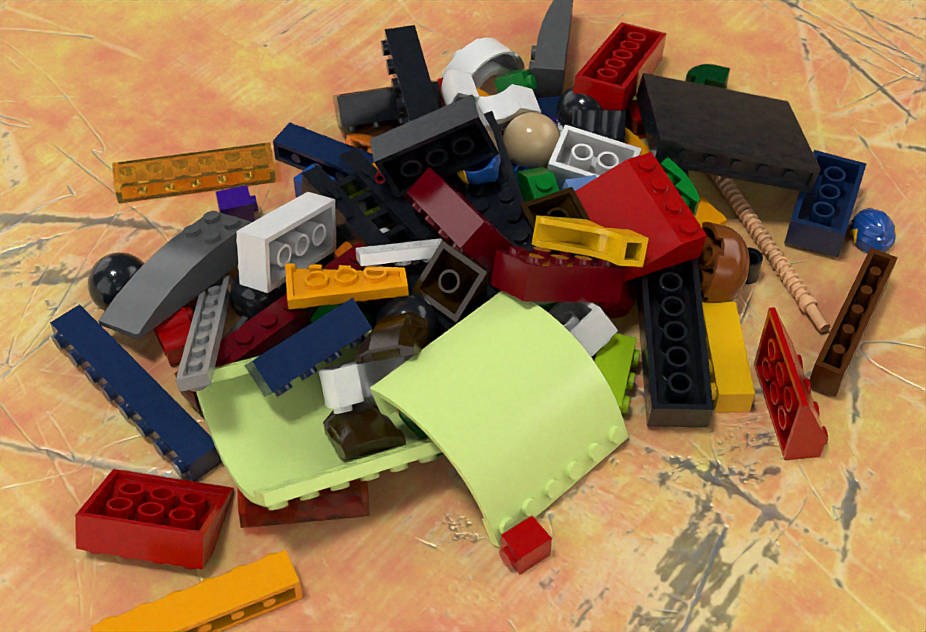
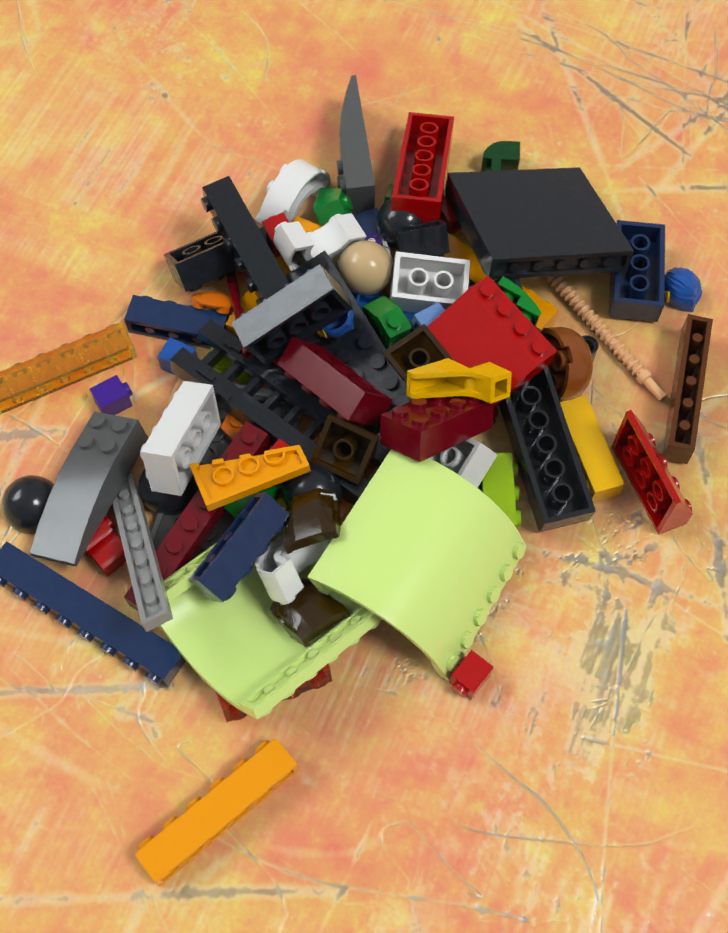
camera: 15 degrees left, 15 degrees up
red slope [75,469,234,570] -> none
white plate [356,238,442,268] -> none

